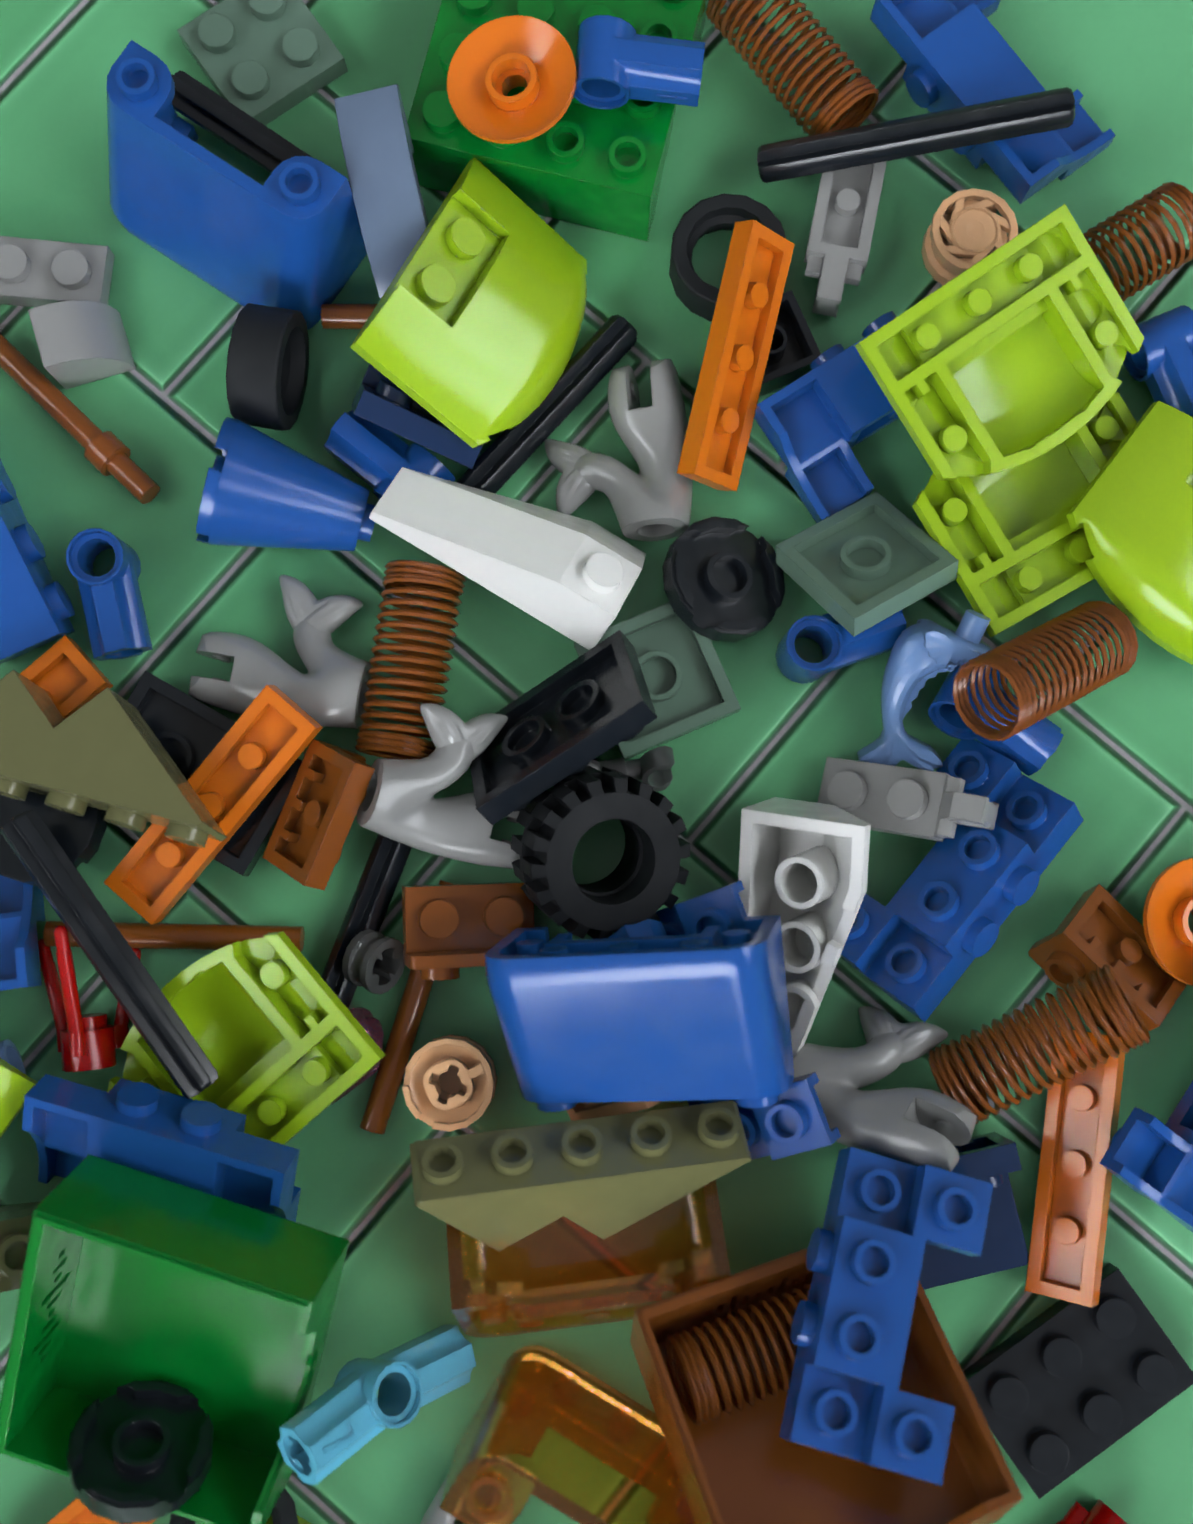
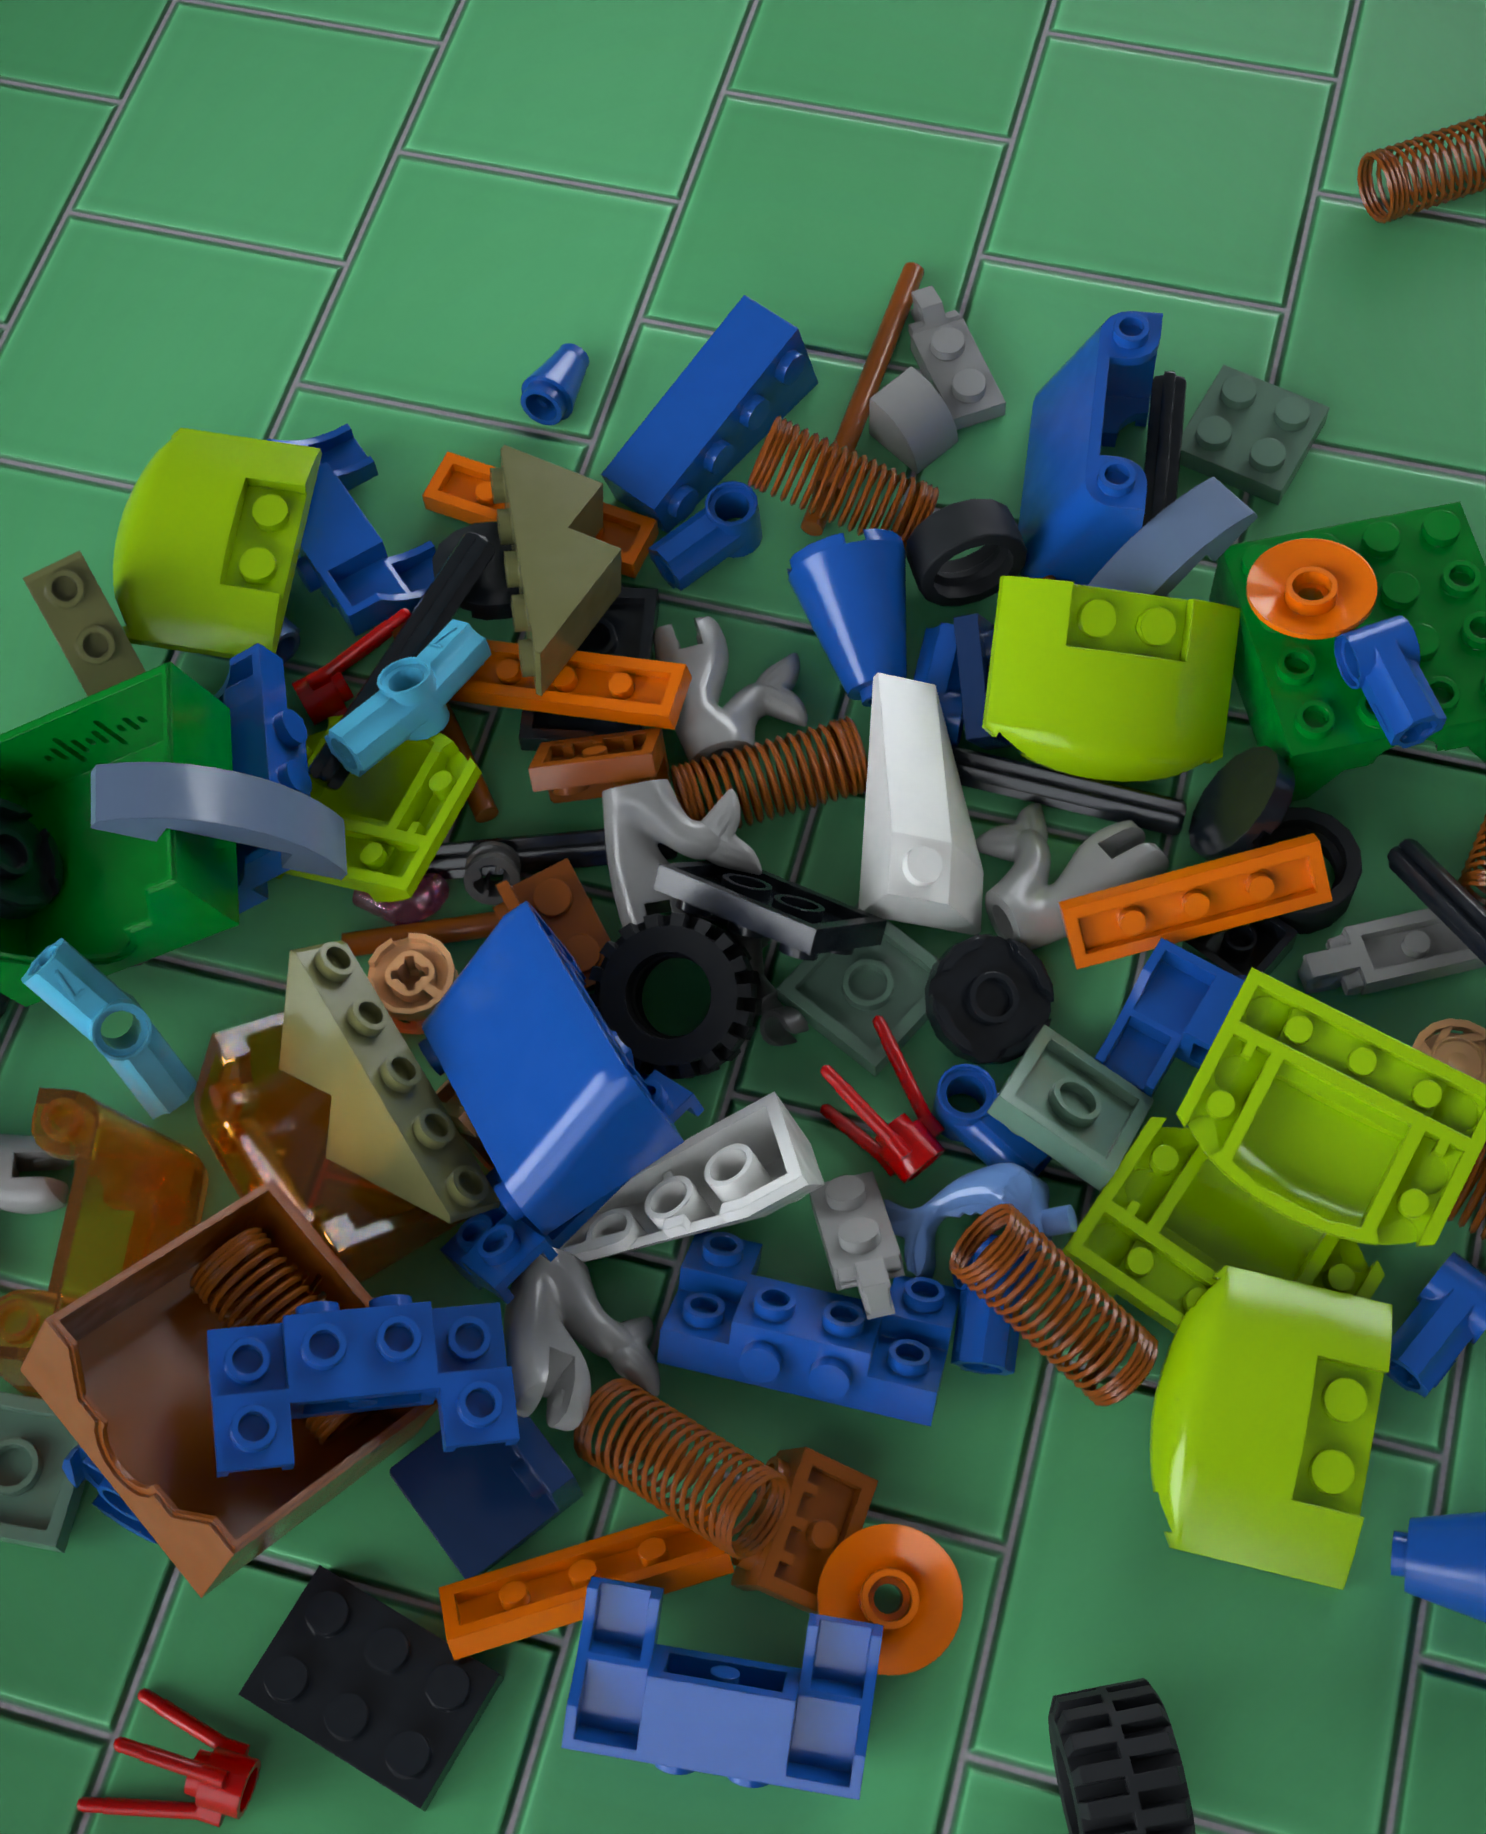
camera: 70 degrees right, 20 degrees down
none -> sand blue slope [91,762,347,880]
none -> medium azure piece [324,619,492,777]
none -> dark orange piece [748,415,939,552]
none -> red plant [820,1015,945,1184]
none -> black tile [1188,746,1296,861]

